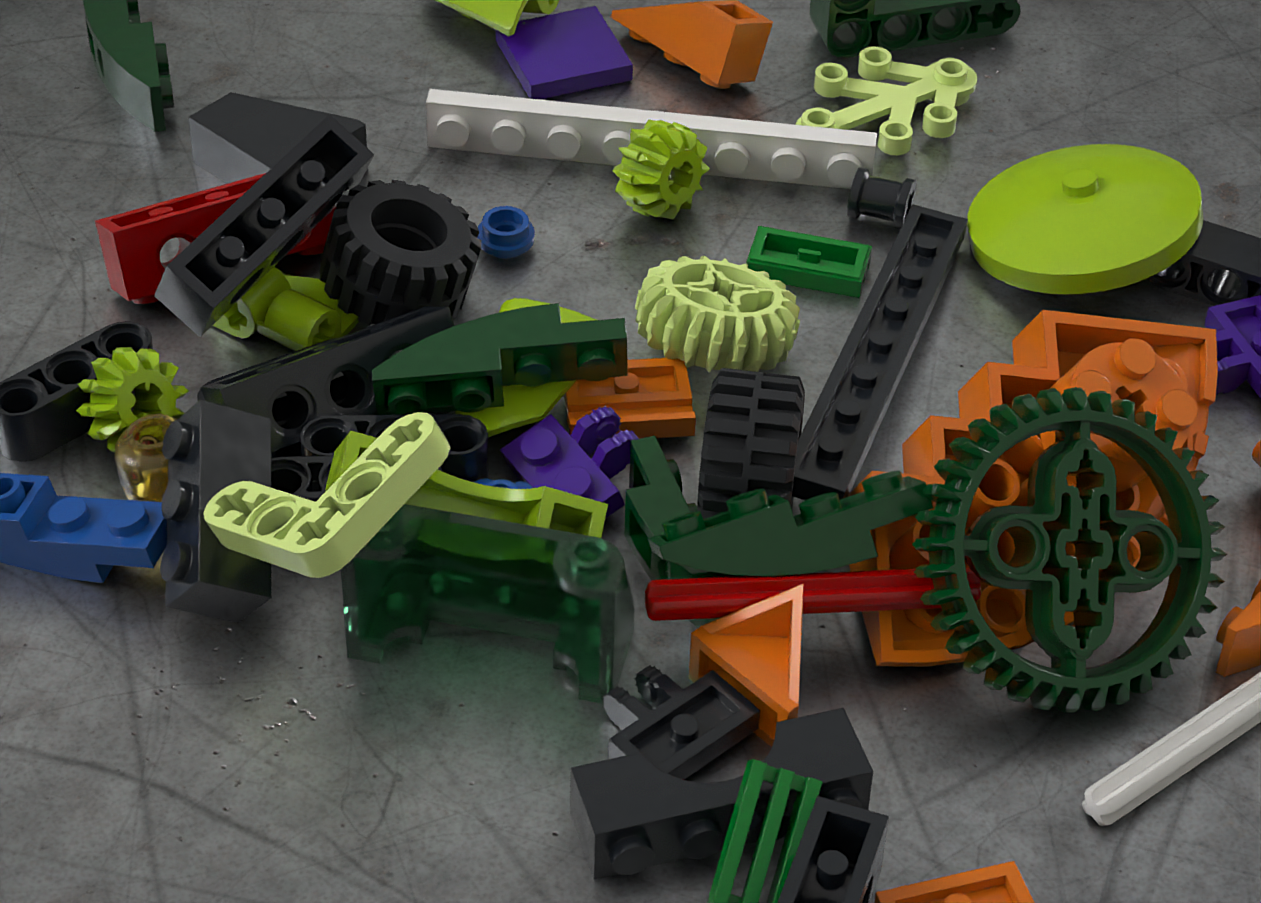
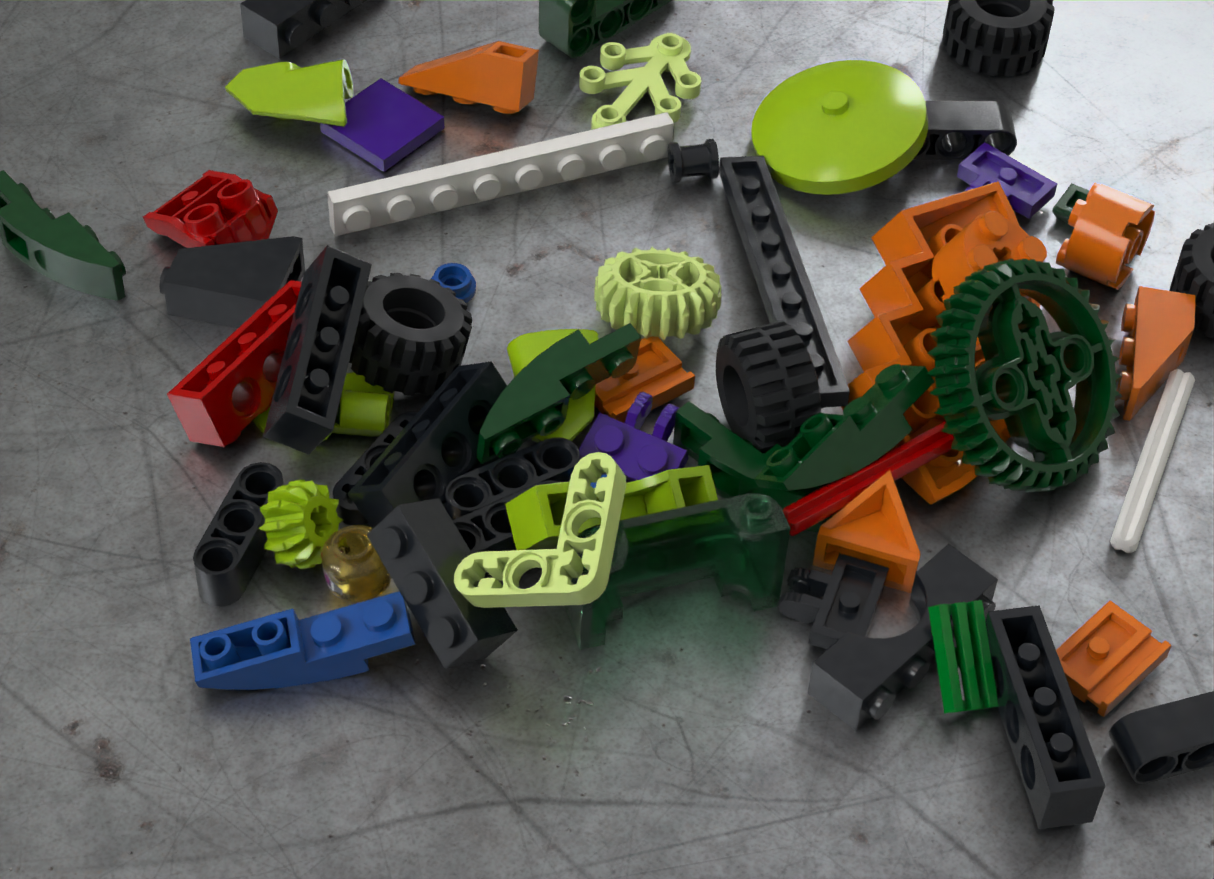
camera: 30 degrees left, 5 degrees up
lime gear [612,119,710,220] -> none
green tile [746,226,872,298] -> none
none -> red slope [143,170,278,248]

